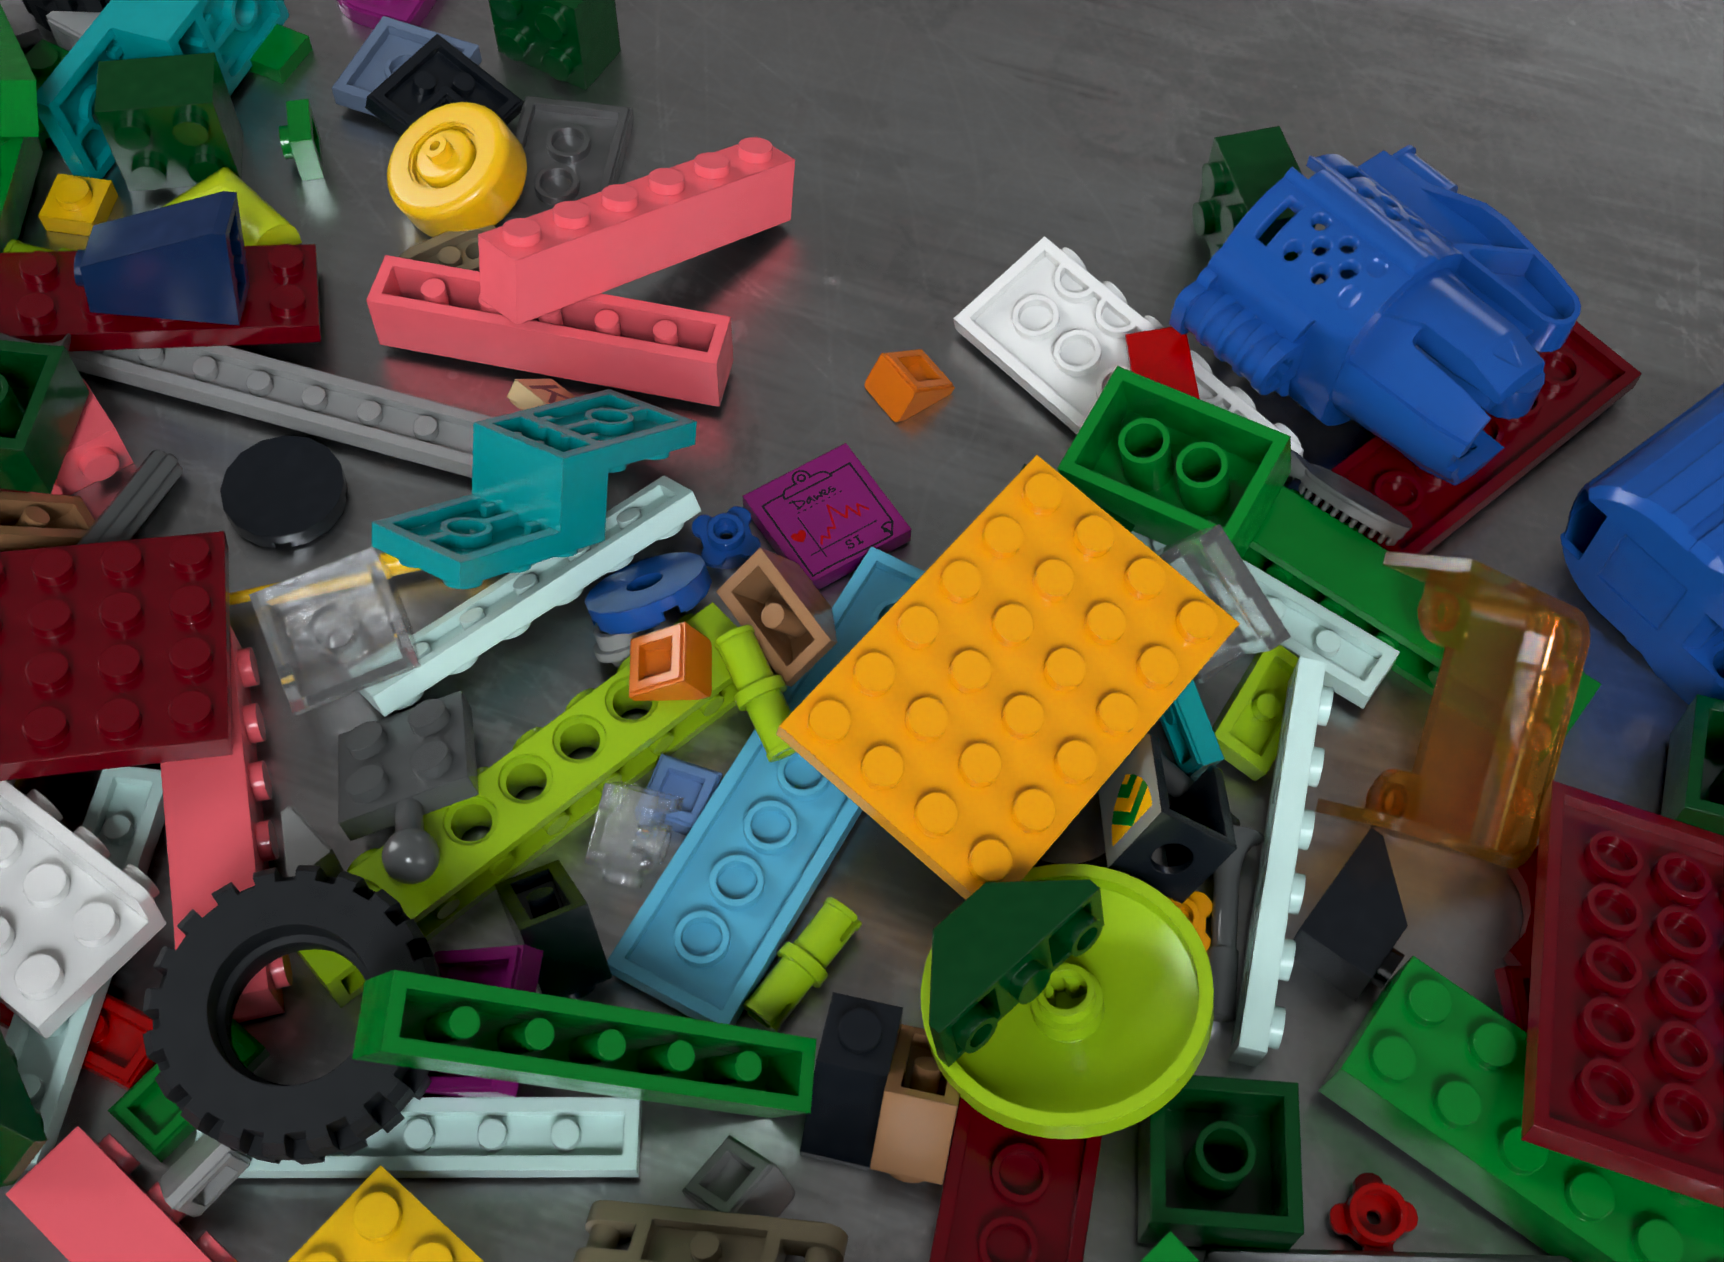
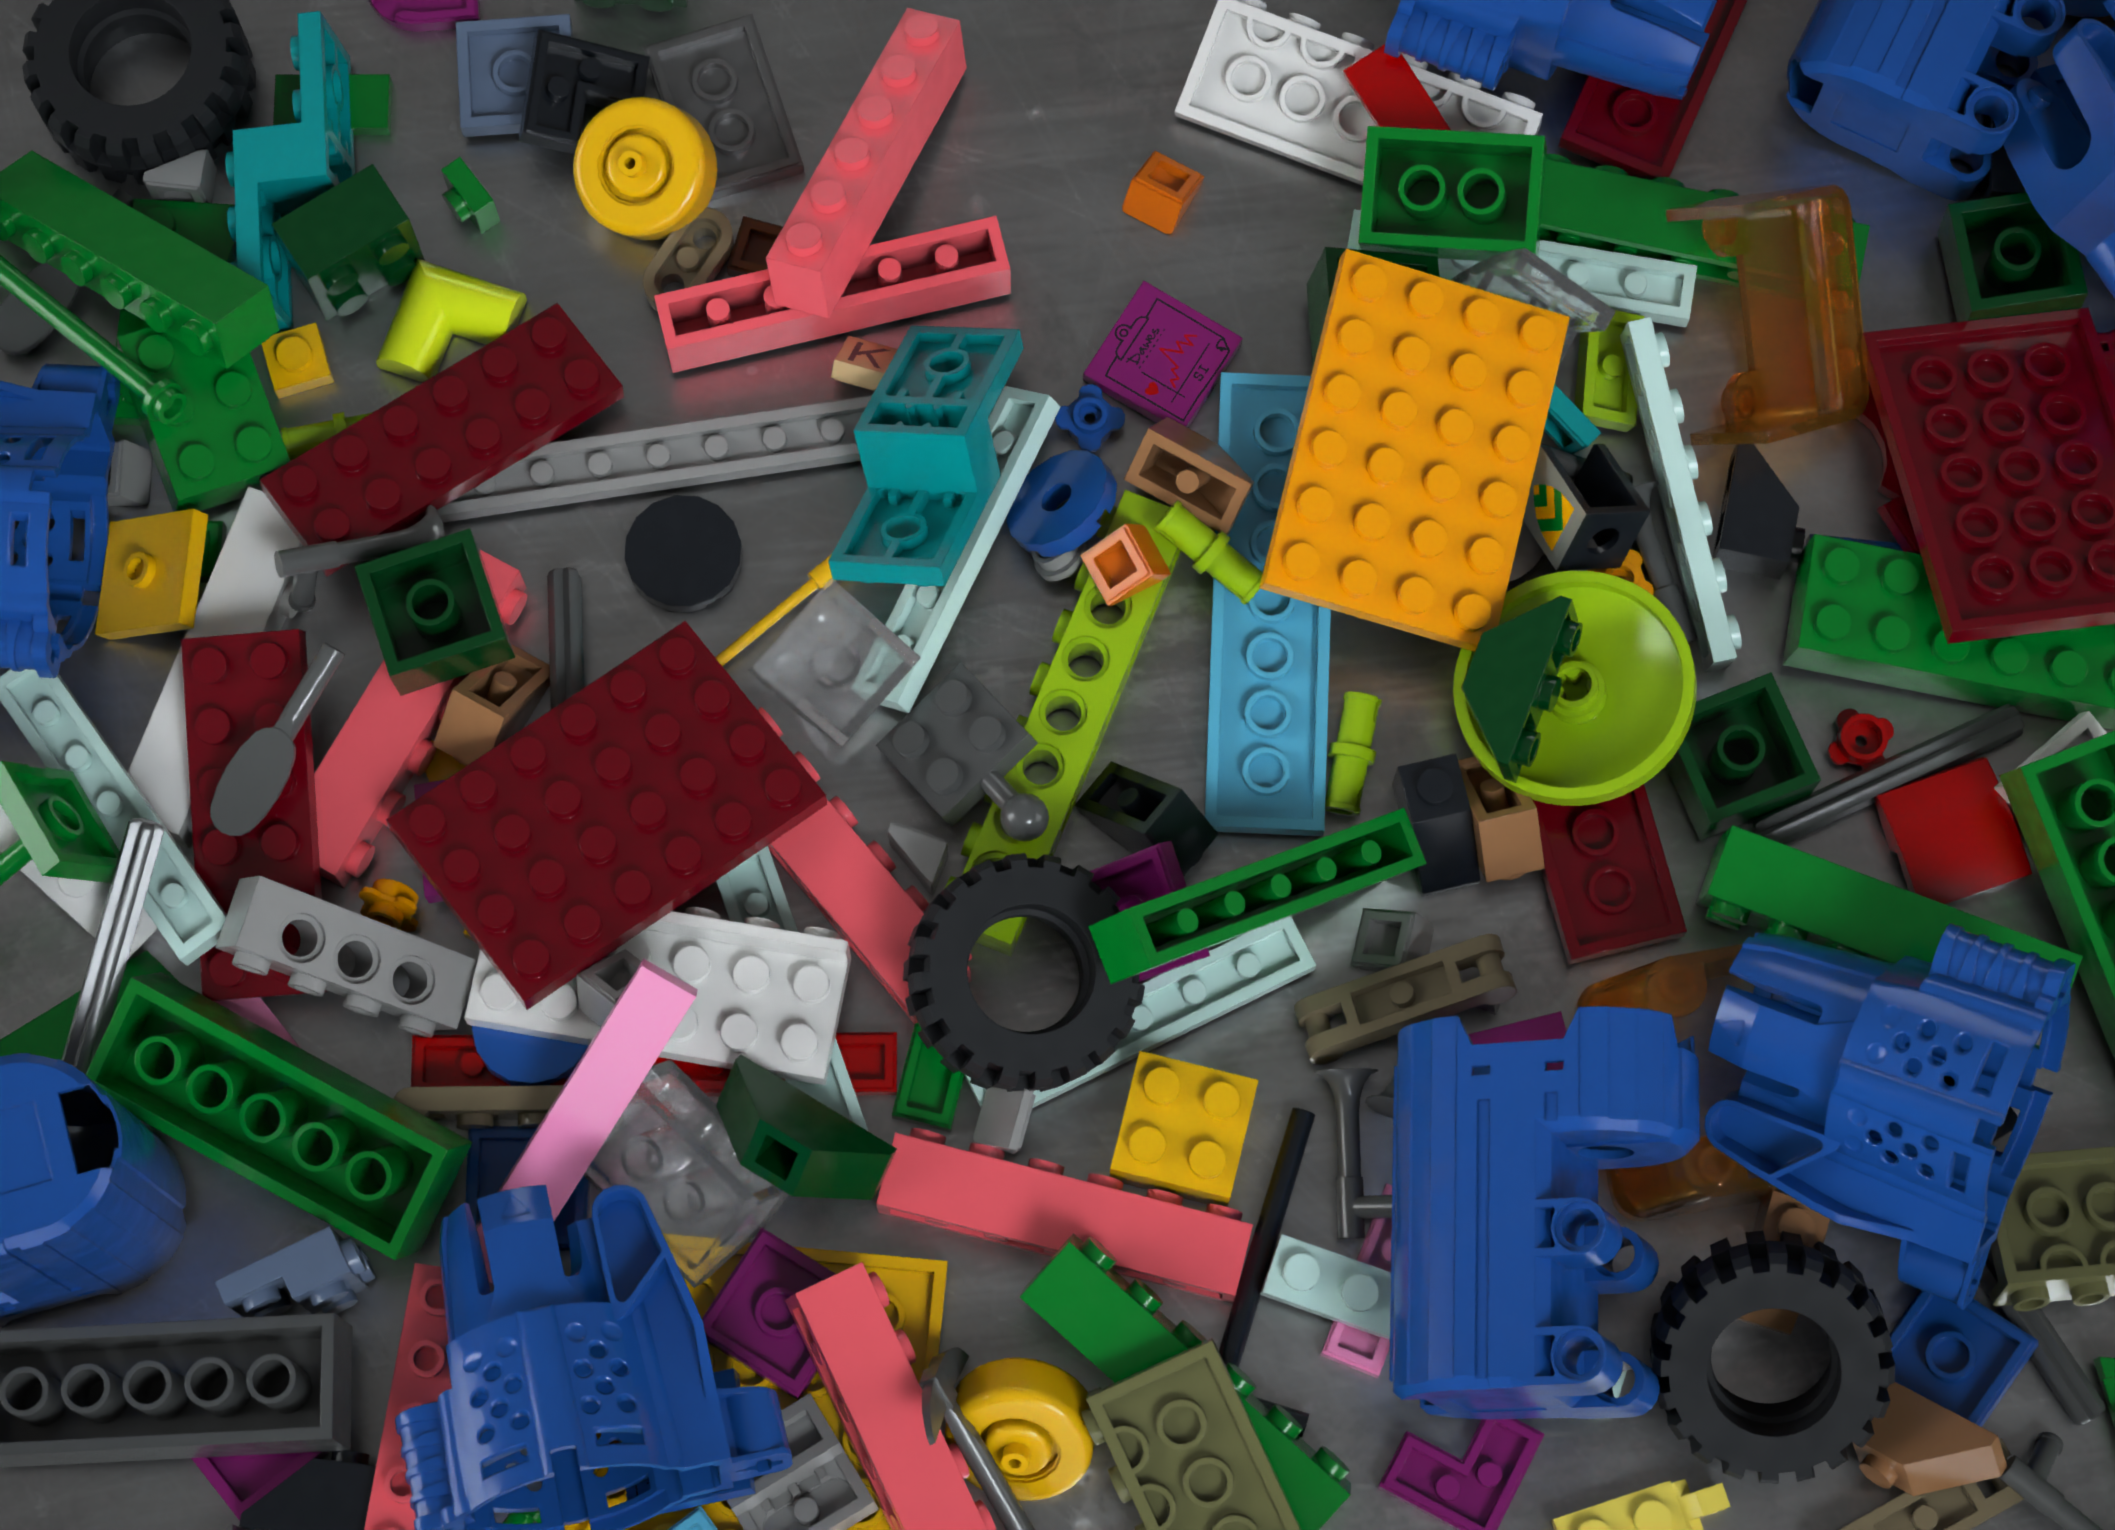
camera: 25 degrees left, 15 degrees up
dark blue slope [74,191,250,325] -> none
clear brick [585,781,684,888] -> none
medium blue tile [637,754,723,836] -> none
dark grey piece [1289,449,1412,546] -> none

